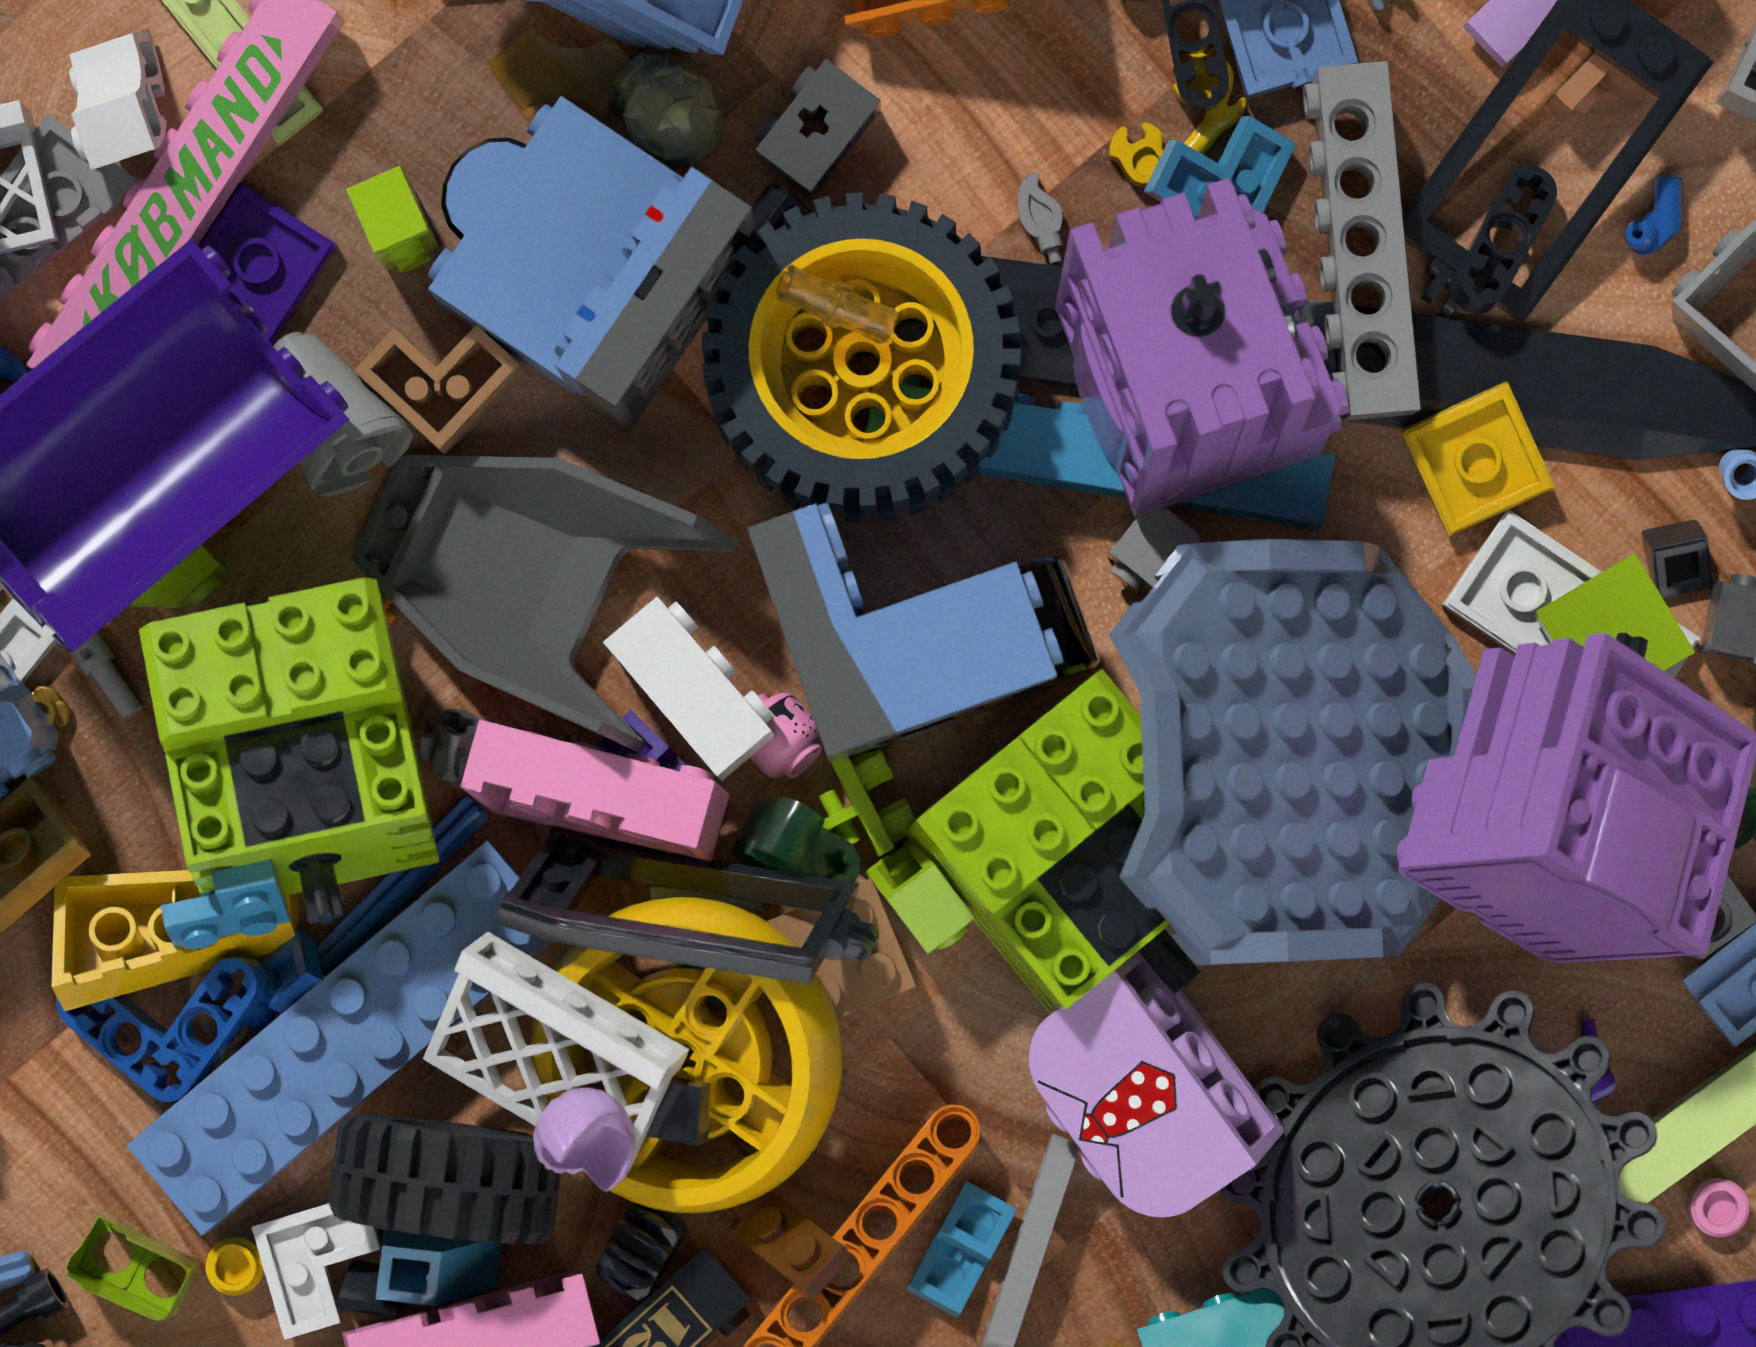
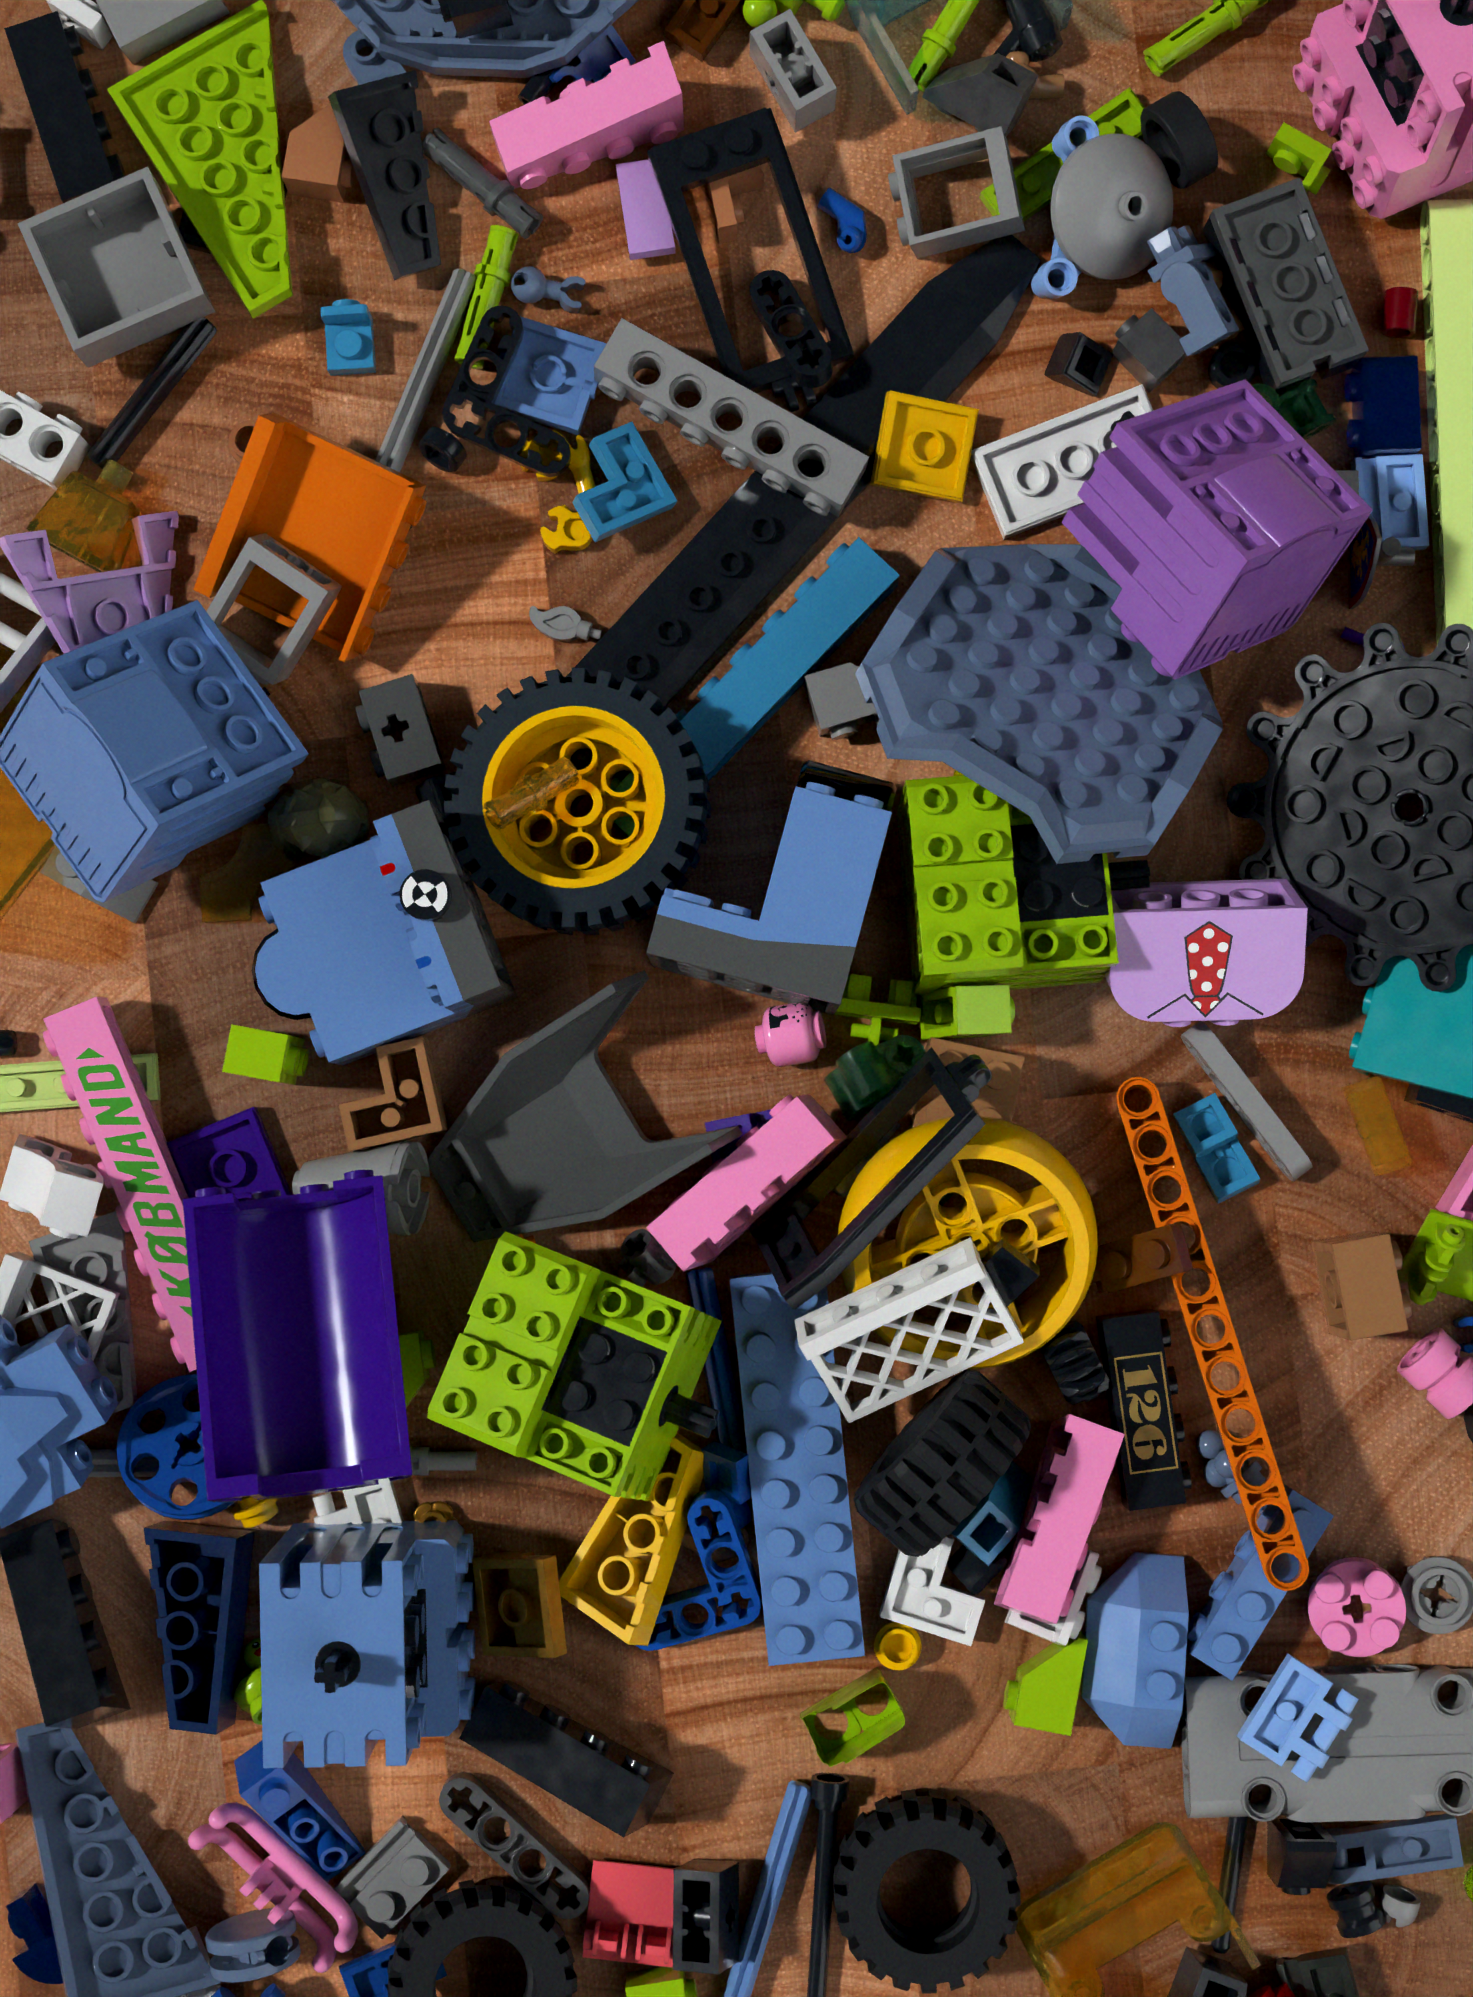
camera: 55 degrees left, 0 degrees up
dark azure plate [161,859,291,949] -> none
lavender hair [533,1088,636,1192] -> none
white wedge [603,597,775,781] -> none
medium lavender piece [1055,178,1349,518] -> none
lime tile [1533,553,1695,671] -> none
none -> black tile [399,869,452,921]
none -> shield [1348,514,1415,609]

